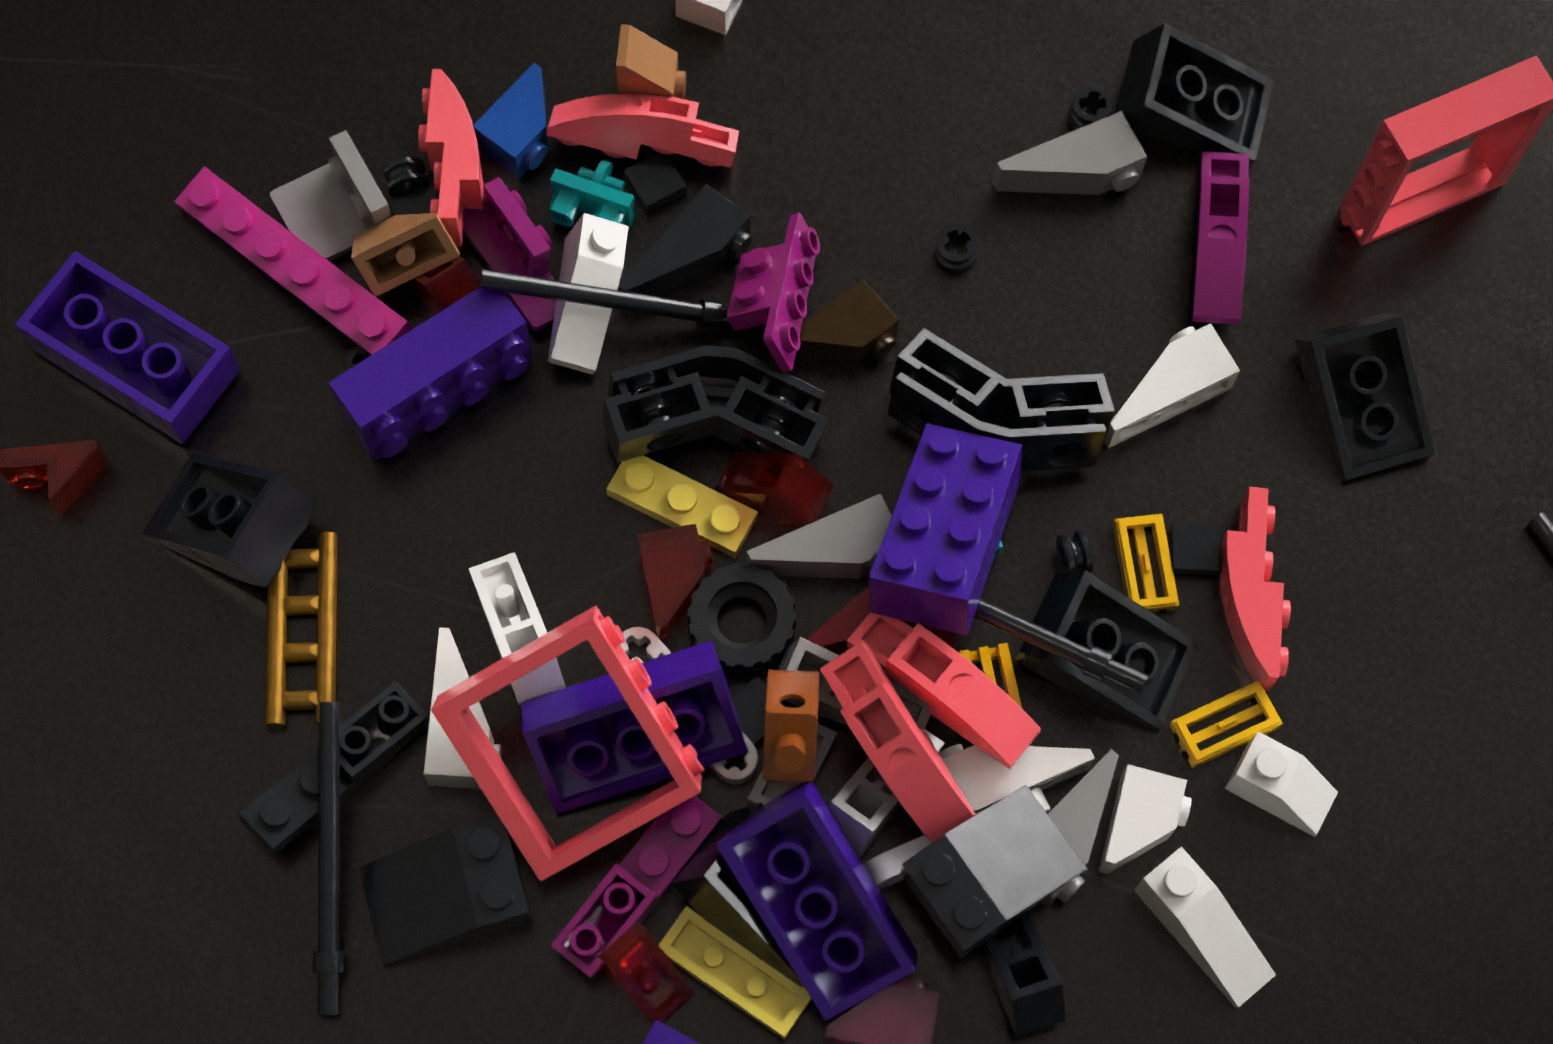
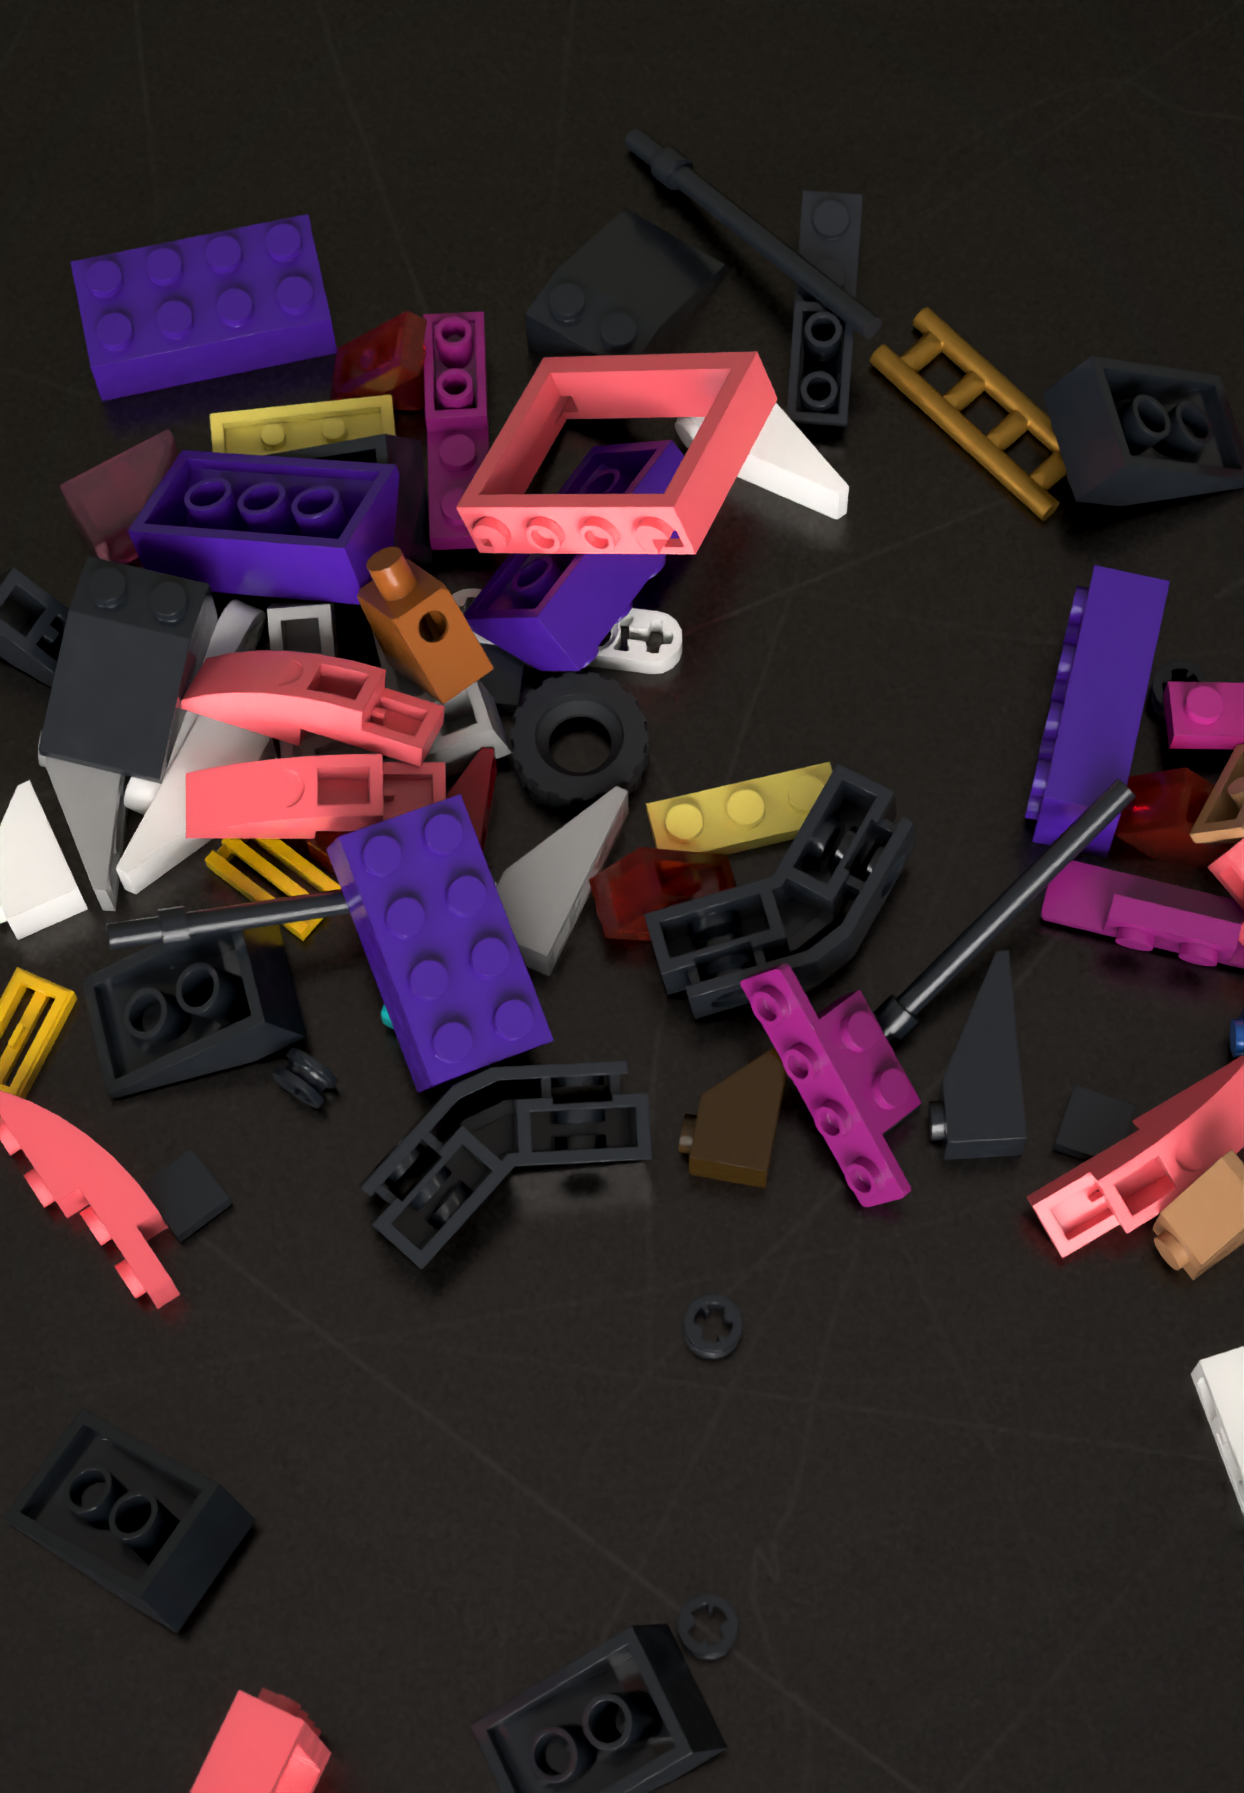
camera: 145 degrees right, 0 degrees up
white slope [468,552,566,705] -> none
white slope [548,213,628,375] -> none
teal hips [549,160,636,228] -> none
clear red slope [638,524,713,641] -> none
light grey slope [993,111,1147,195] -> none
white slope [1105,323,1240,448] -> none
yellow tile [1112,514,1179,613] -> none
magenta slope [1192,151,1250,325] -> none

